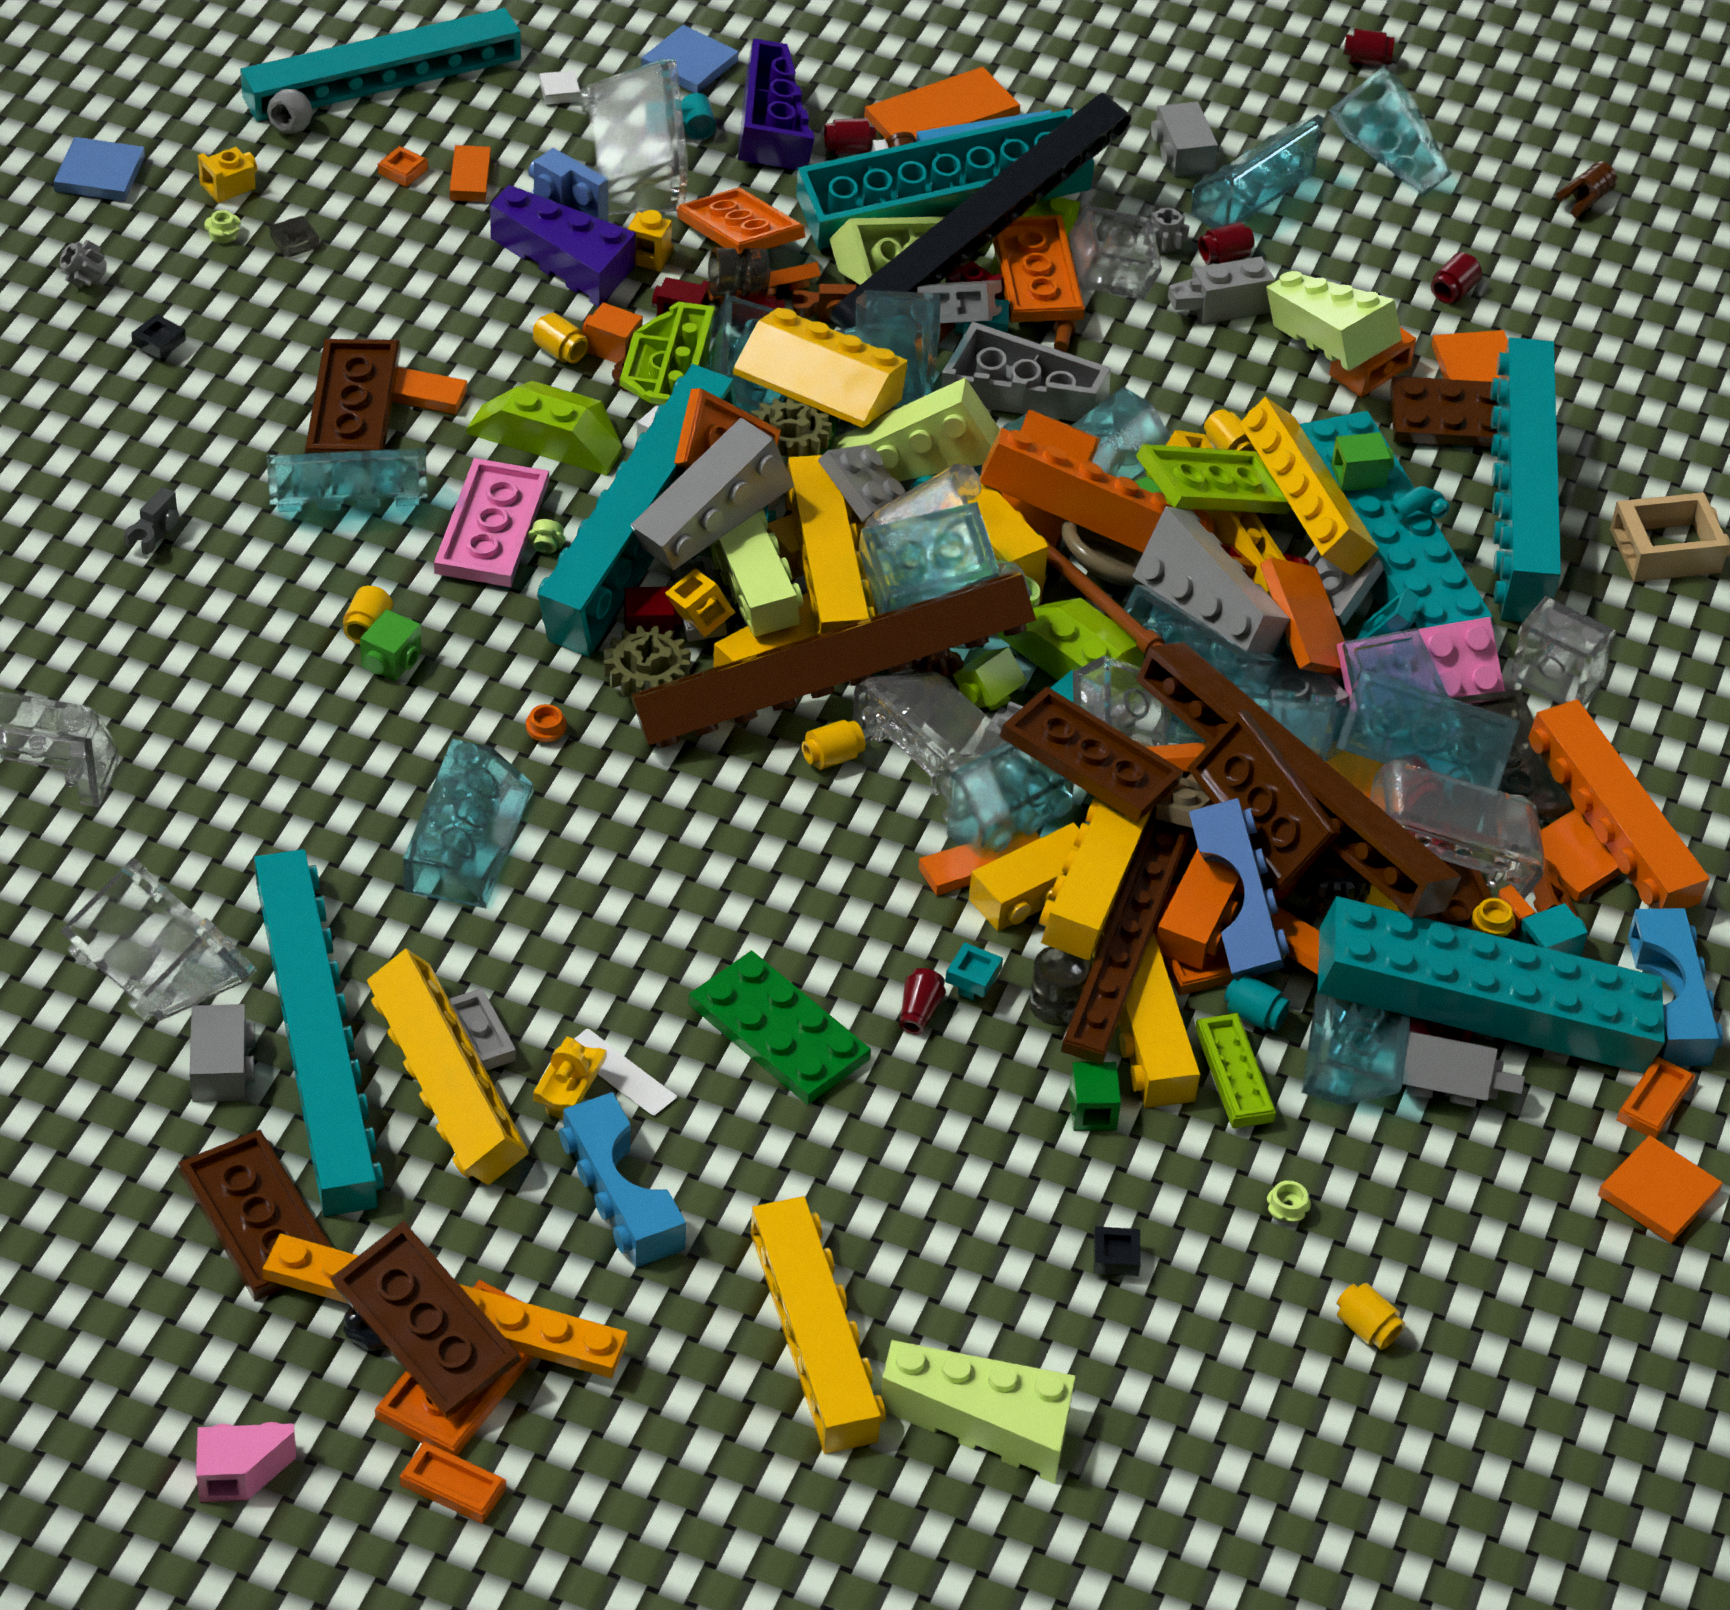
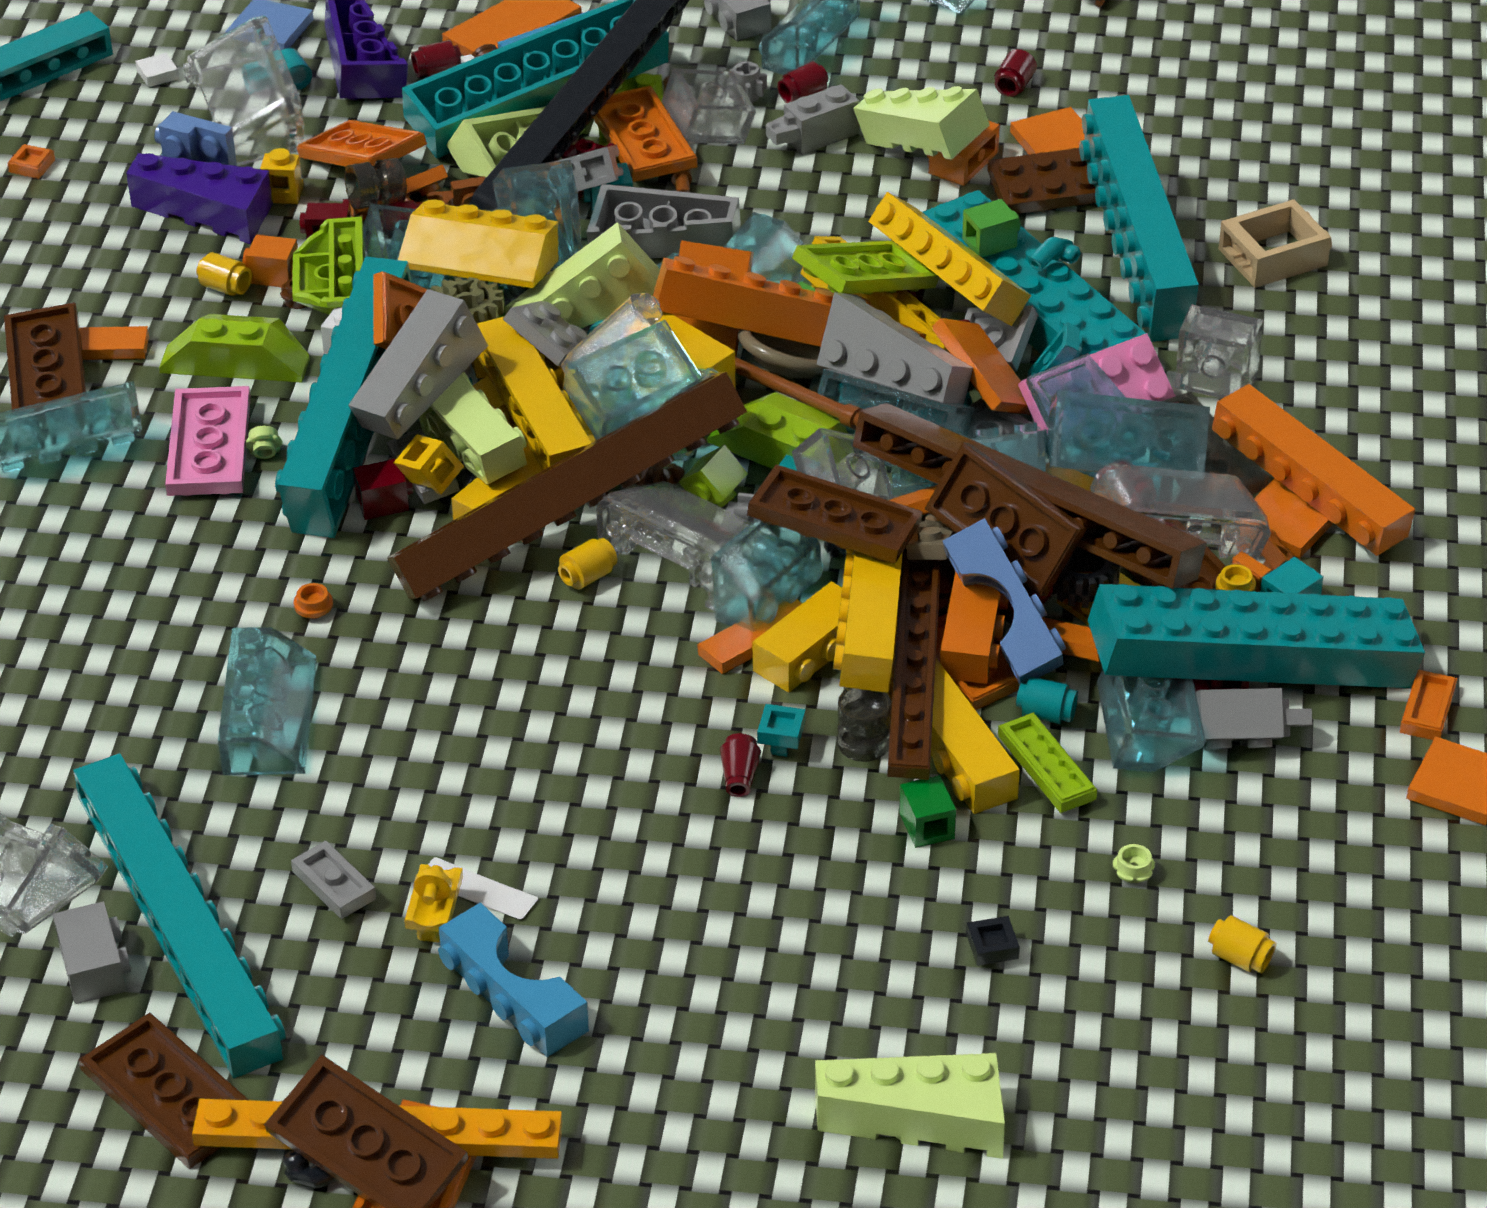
camera: 10 degrees left, 5 degrees down
yellow brick [343,586,393,644] -> none
bright green brick [360,609,422,682] -> none
yellow brick [367,948,529,1186] -> none
orange tile [449,145,491,202] -> none
olive gear [604,626,691,696] -> none
green plate [688,950,871,1105] -> none
yellow brick [751,1196,886,1454] -> none
yellow brick [1204,409,1255,451] -> none
dark azure arch [1628,908,1723,1066] -> none

